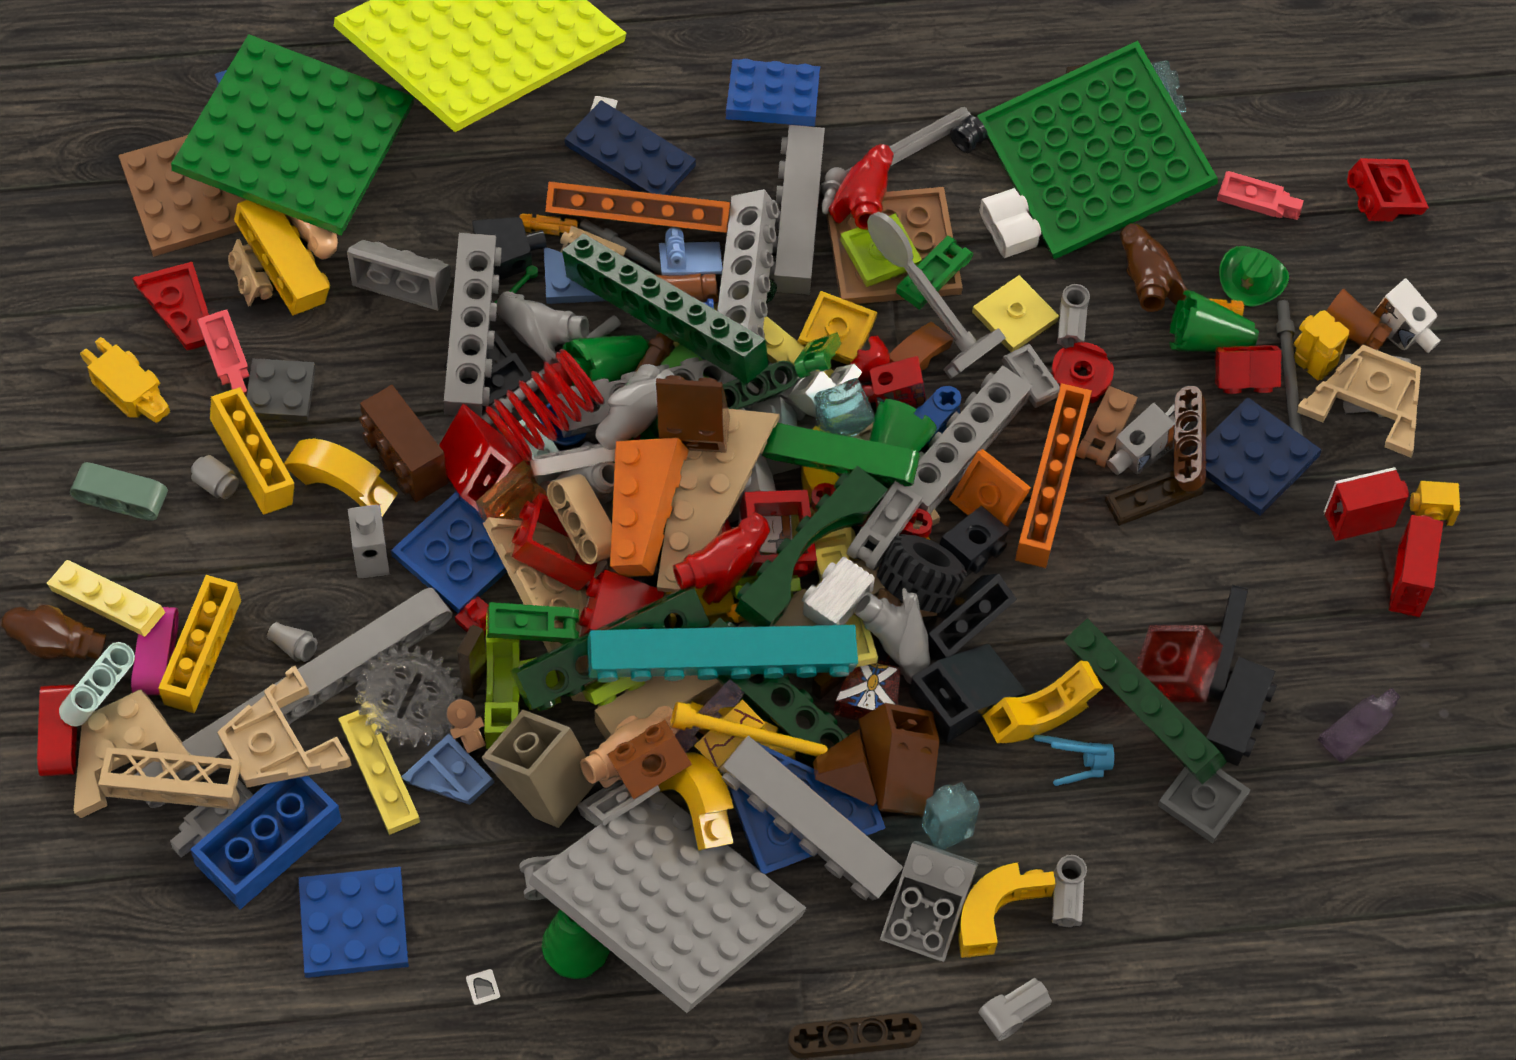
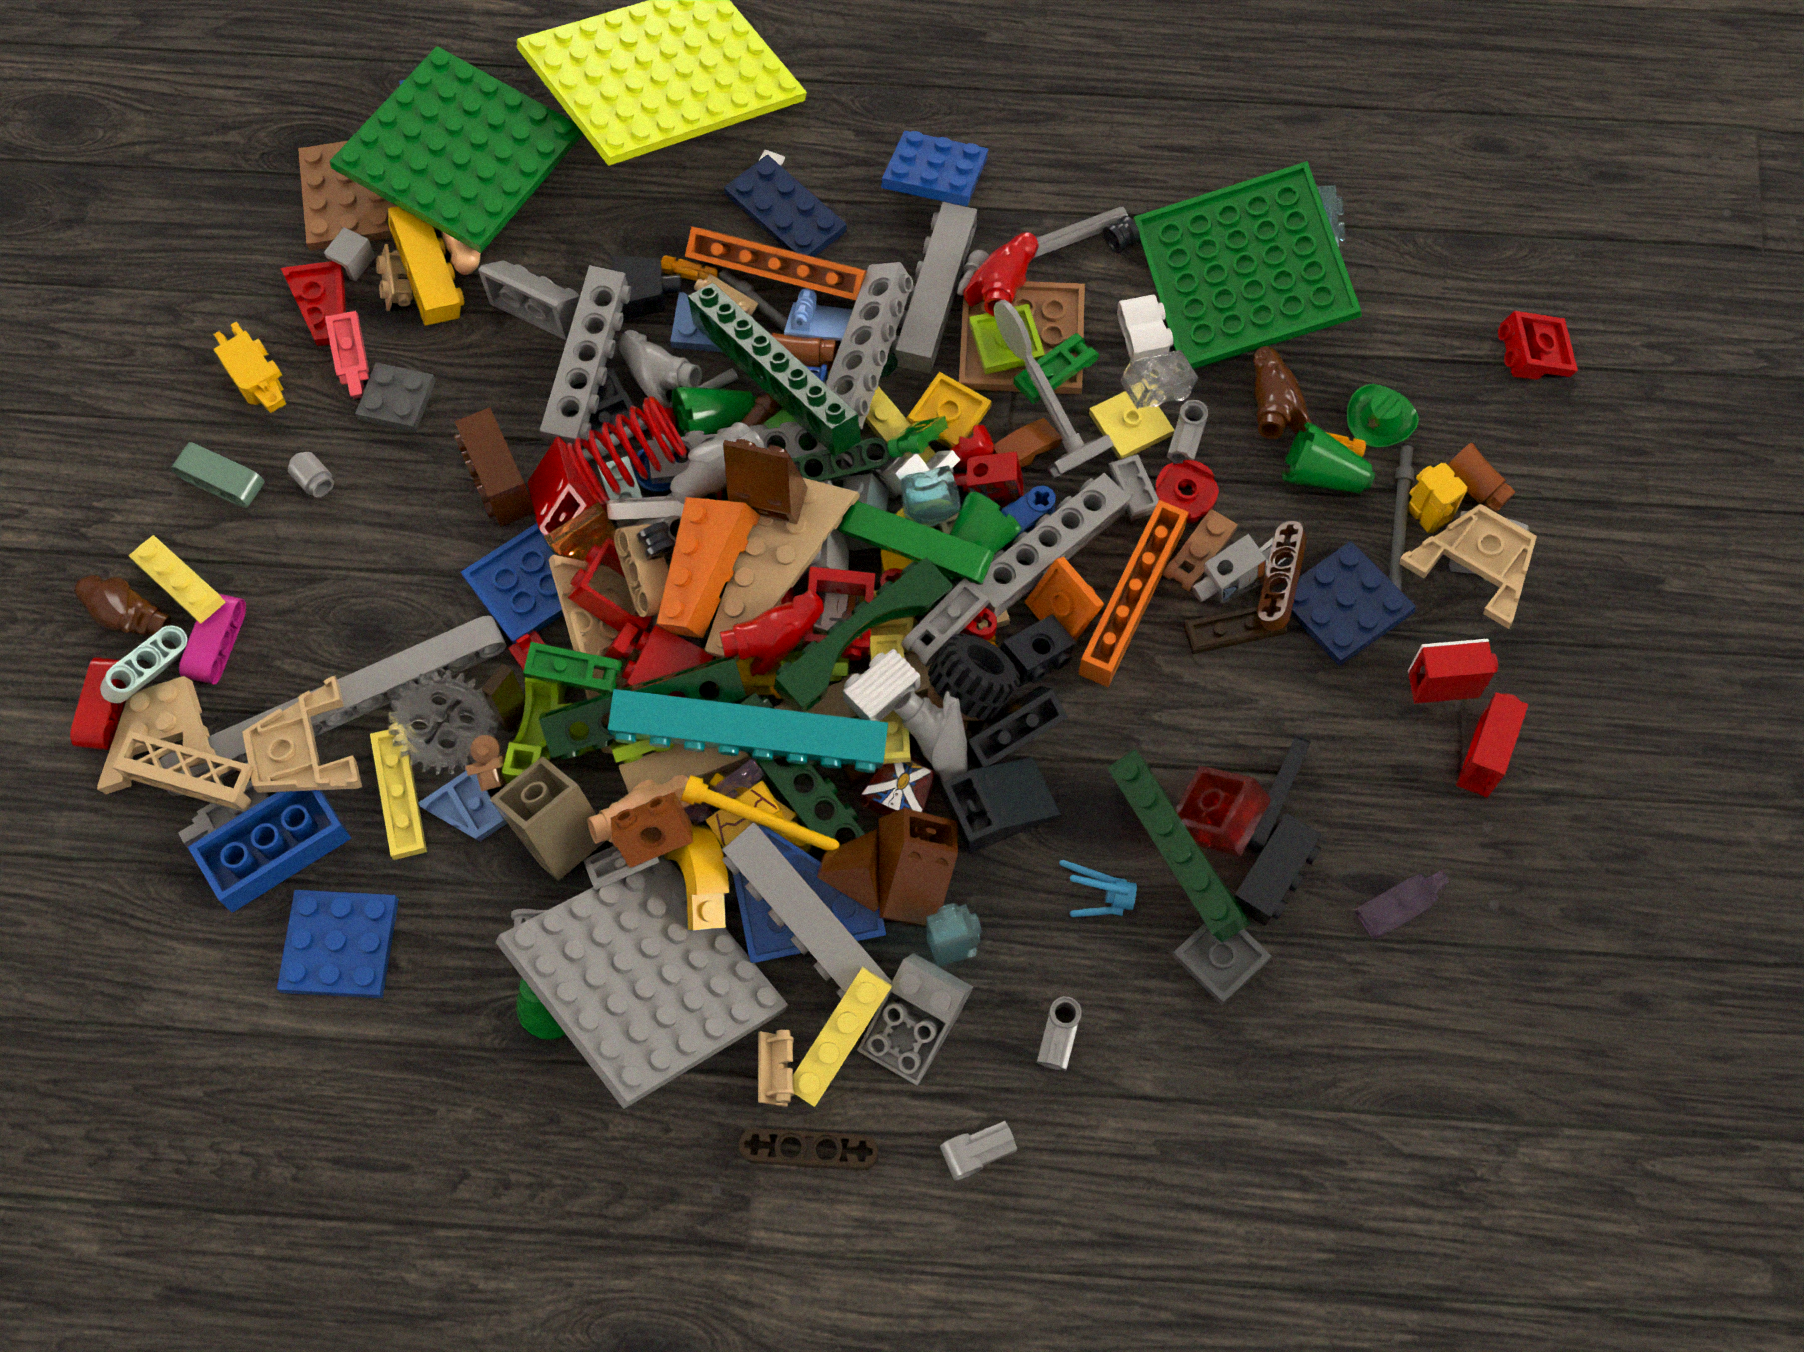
camera: 15 degrees right, 5 degrees up
yellow brick [158,575,241,713] -> none
yellow brick [210,387,295,515] -> none
light grey cone [267,622,318,662] -> none
yellow arch [284,439,398,517] -> none
light grey torso [348,504,390,579] -> none
white sticker [466,969,500,1005] -> none
green hinge [494,265,538,303] -> none
yellow arch [958,863,1056,958] -> none
yellow arch [983,661,1103,743] -> none
red brick [1215,345,1281,394] -> none
coral hinge [1217,171,1304,220] -> none
white torso [1373,278,1441,353] -> none
yellow brick [1410,481,1460,526] -> none
none -> light grey panel [324,227,376,281]
none -> red plate [603,622,639,660]
none -> black wheel [637,522,675,560]
none -> tan hinge [758,1030,794,1107]
none -> light yellow plate [793,966,892,1107]
none -> clear brick [1120,350,1198,409]

